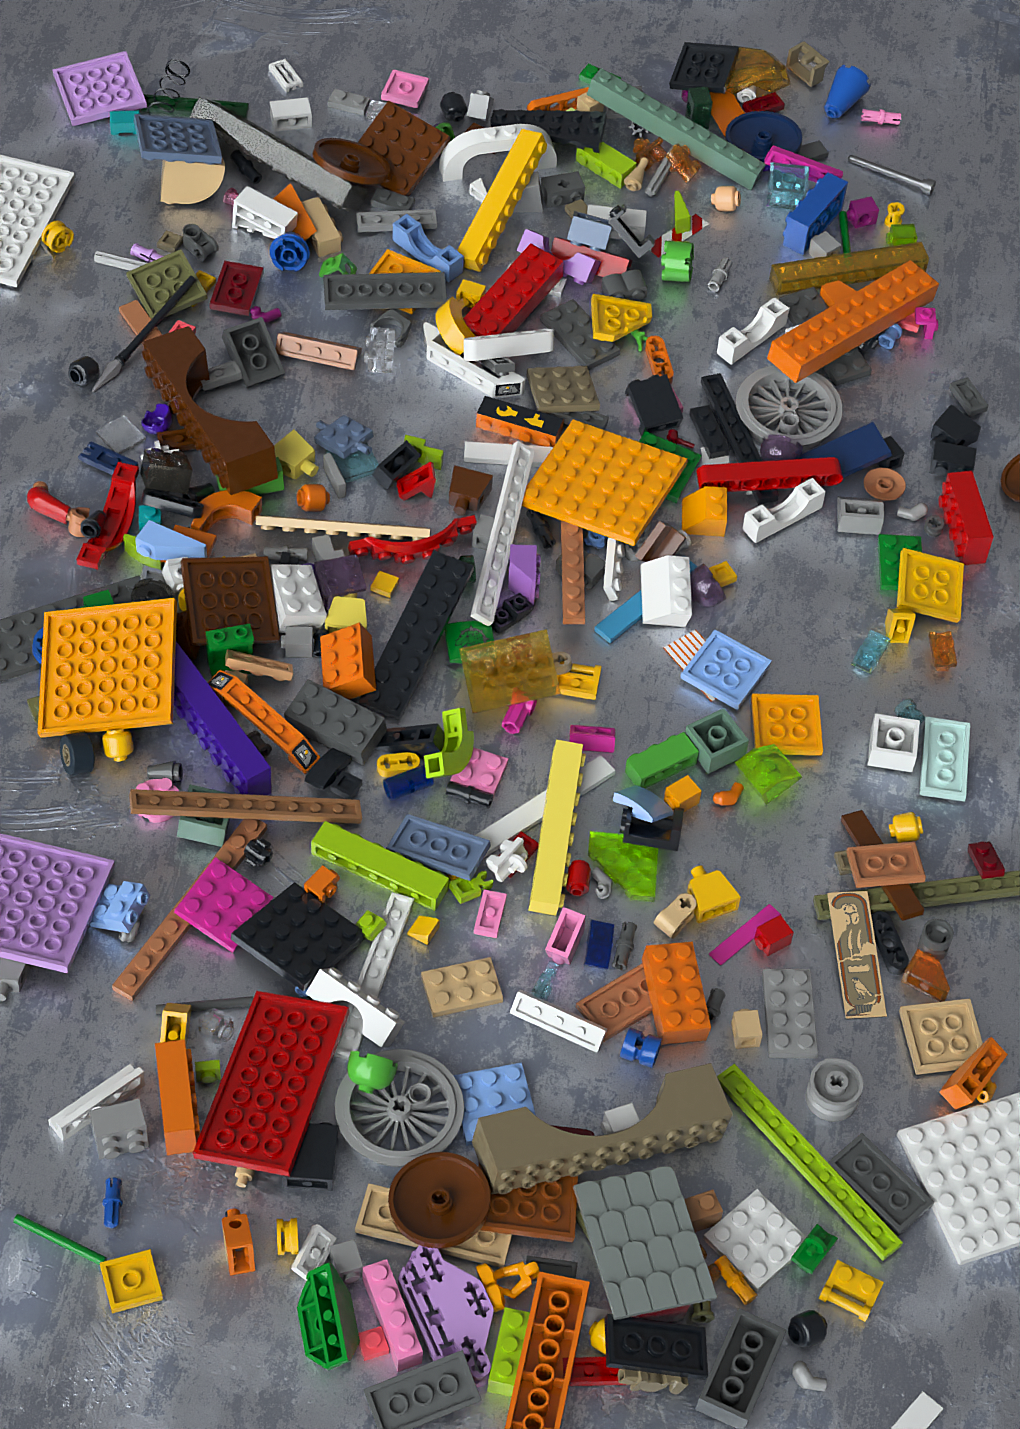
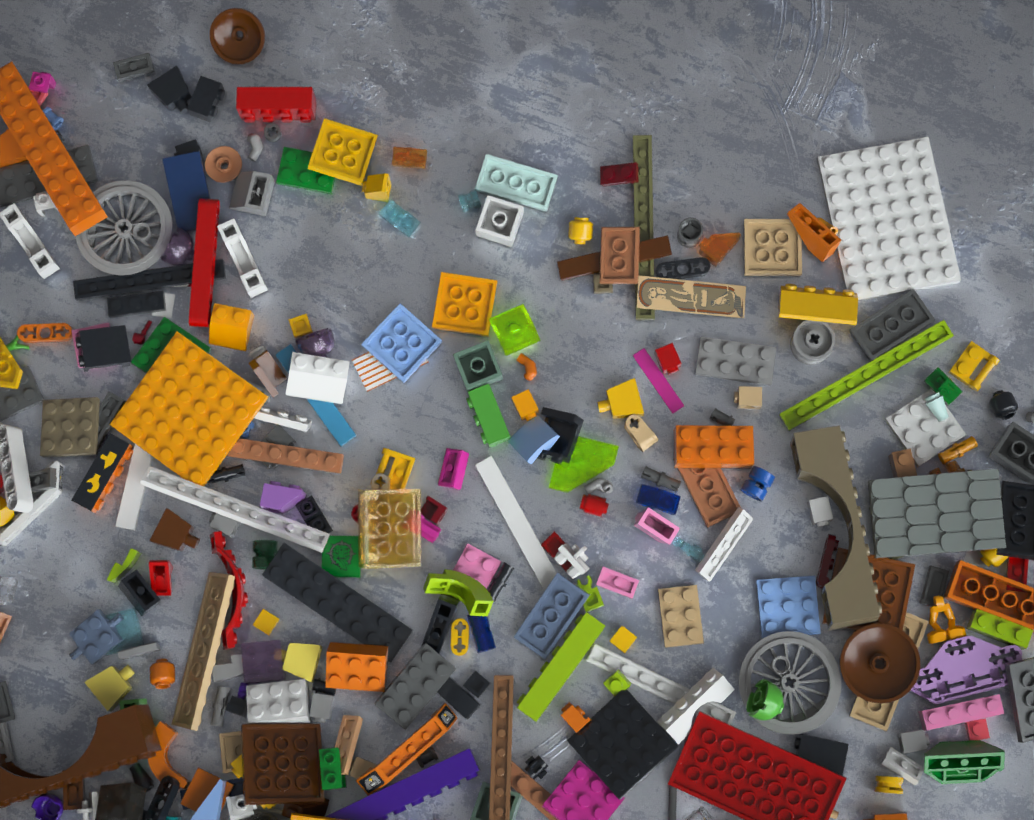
camera: 70 degrees left, 25 degrees up
light yellow brick [528,739,586,916] -> none
none -> dark red panel [419,496,448,526]
none -> yellow slope [778,284,858,325]
none -> light aqua cone [925,392,949,422]

